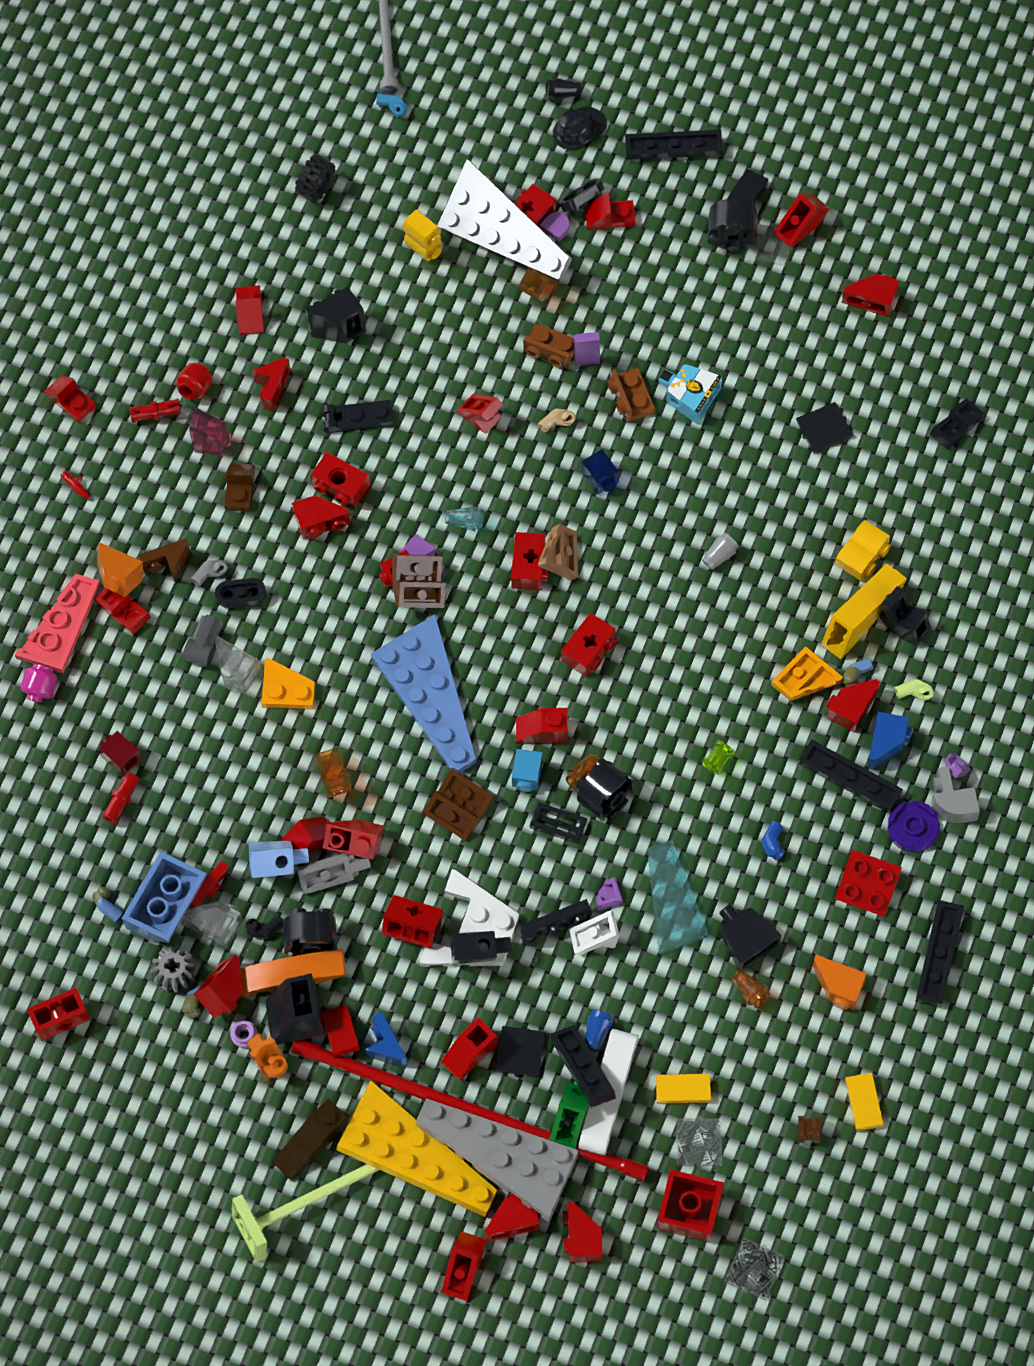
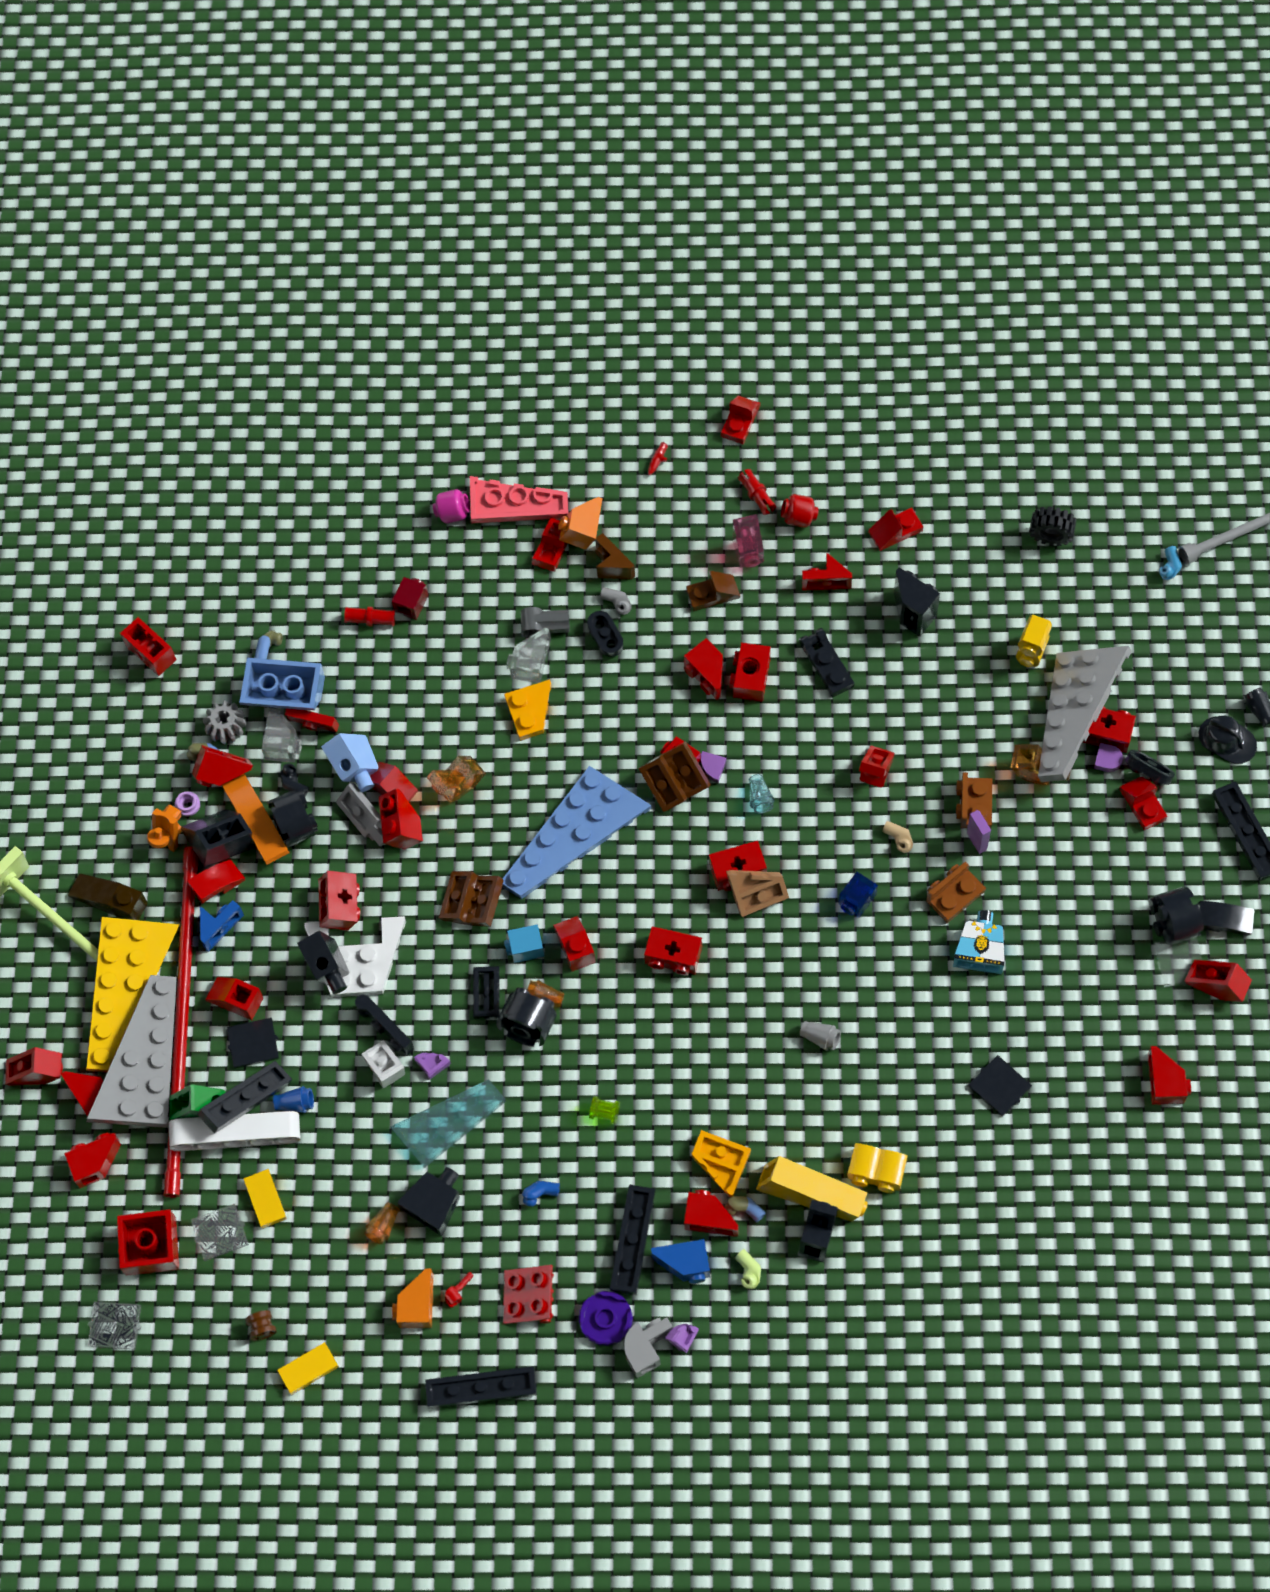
camera: 70 degrees right, 0 degrees up
black slope [930,398,985,450] -> none
none -> red hand [445,1272,474,1308]

